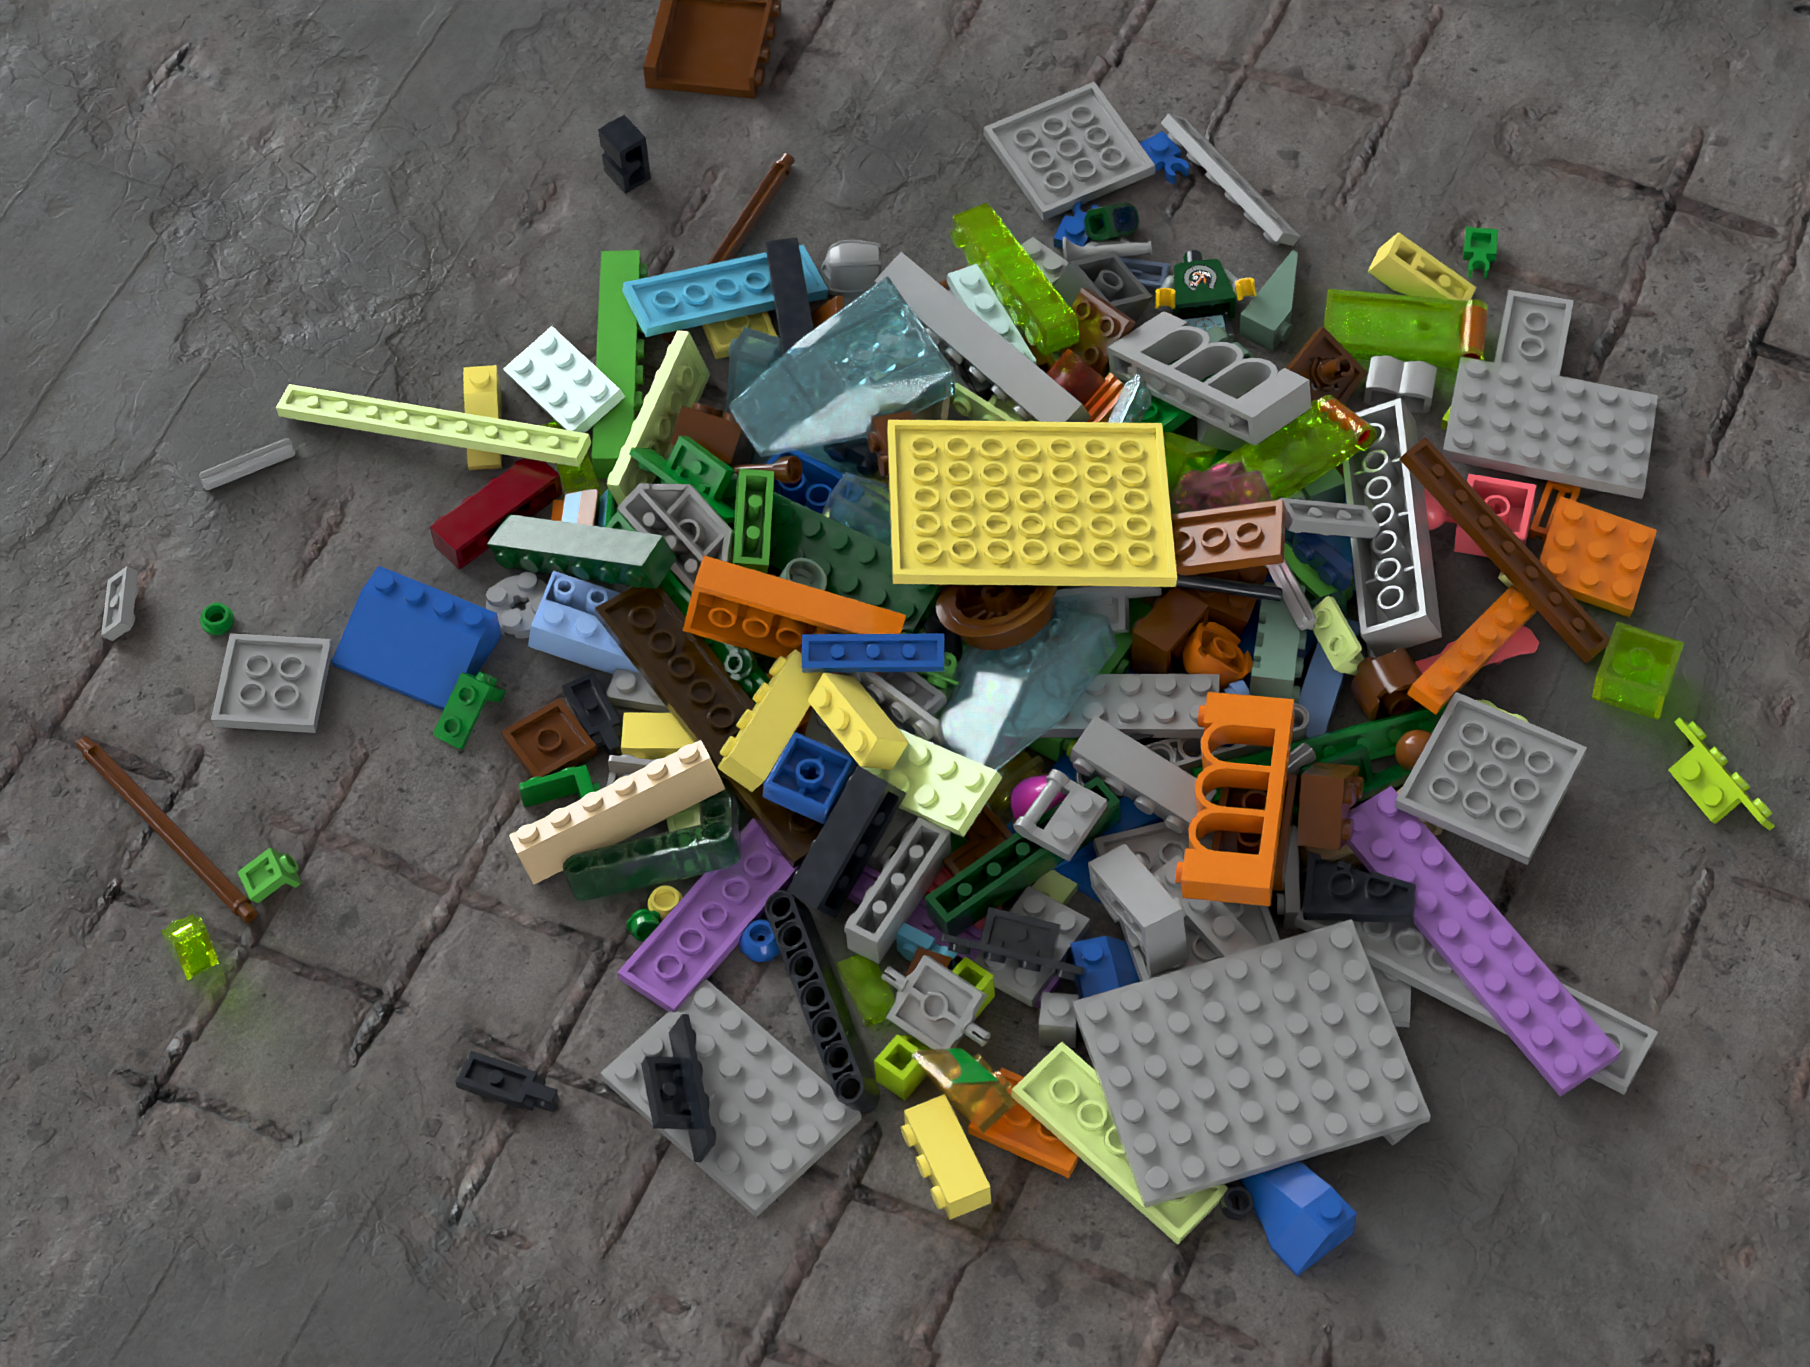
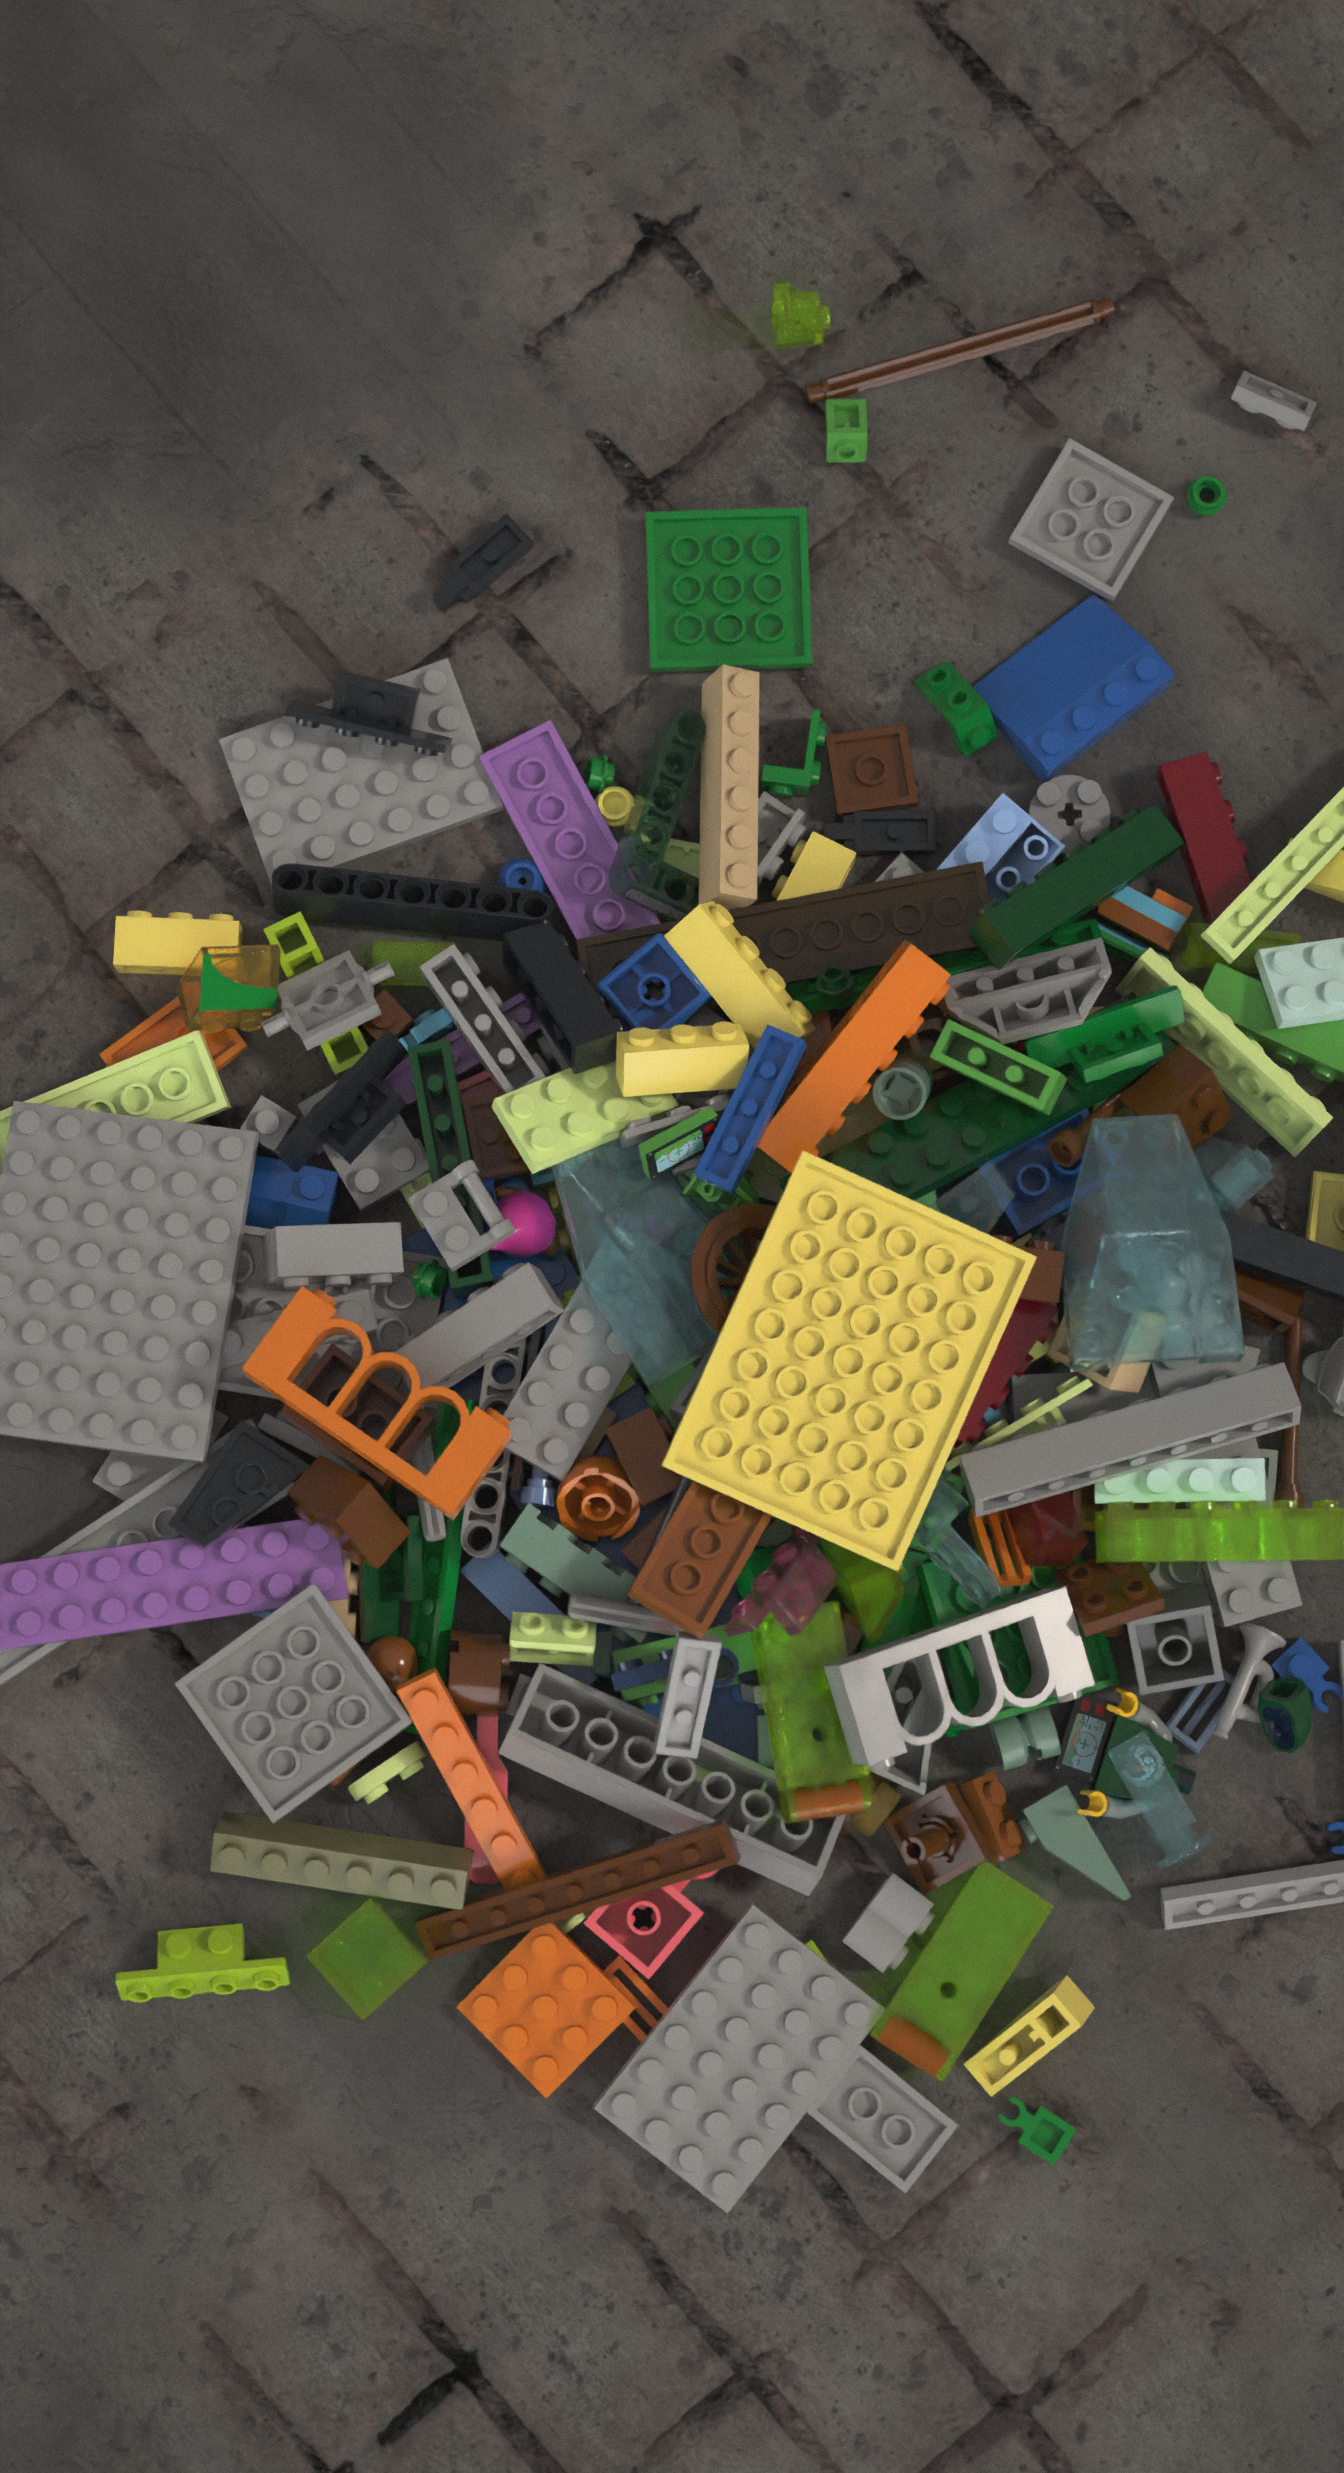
camera: 110 degrees right, 25 degrees up
none -> olive brick [210,1811,474,1910]
none -> green plate [411,1259,448,1299]
none -> tile [638,1106,719,1181]
none -> green plate [646,507,812,673]
none -> dark orange plate [960,1771,1027,1865]
none -> clear light blue piece [1107,1731,1213,1869]

